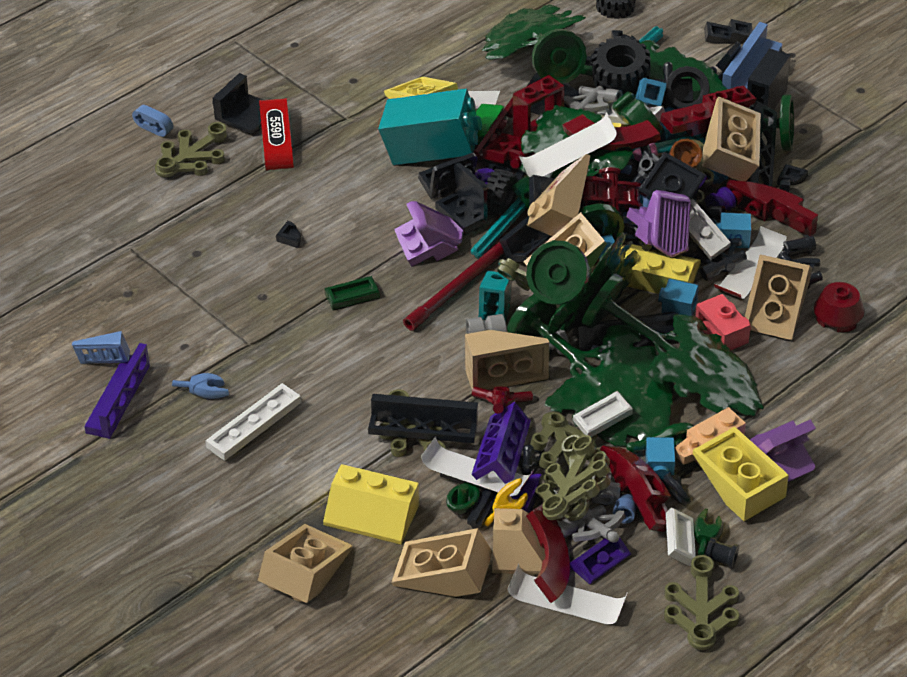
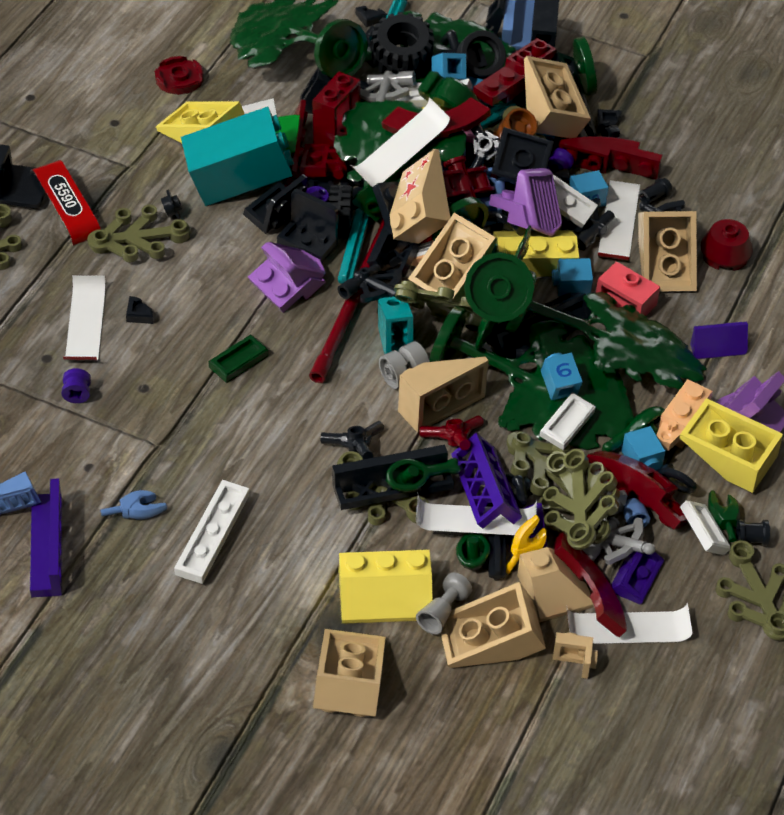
camera: 25 degrees left, 5 degrees up
none -> dark purple wheel [61,368,91,403]
none -> white sticker [63,275,105,360]
none -> olive plant [87,205,190,262]
none -> dark red tile [155,56,204,95]
none -> black plate [161,189,182,219]
none -> black piece [320,421,384,460]
none -> black piece [338,263,402,303]
none -> dark green piece [386,458,461,492]
none -> light grey piece [416,572,472,634]
none -> dark azure brick [541,352,582,400]
none -> tan bracket [553,632,598,679]
none -> dark purple slope [690,322,748,359]

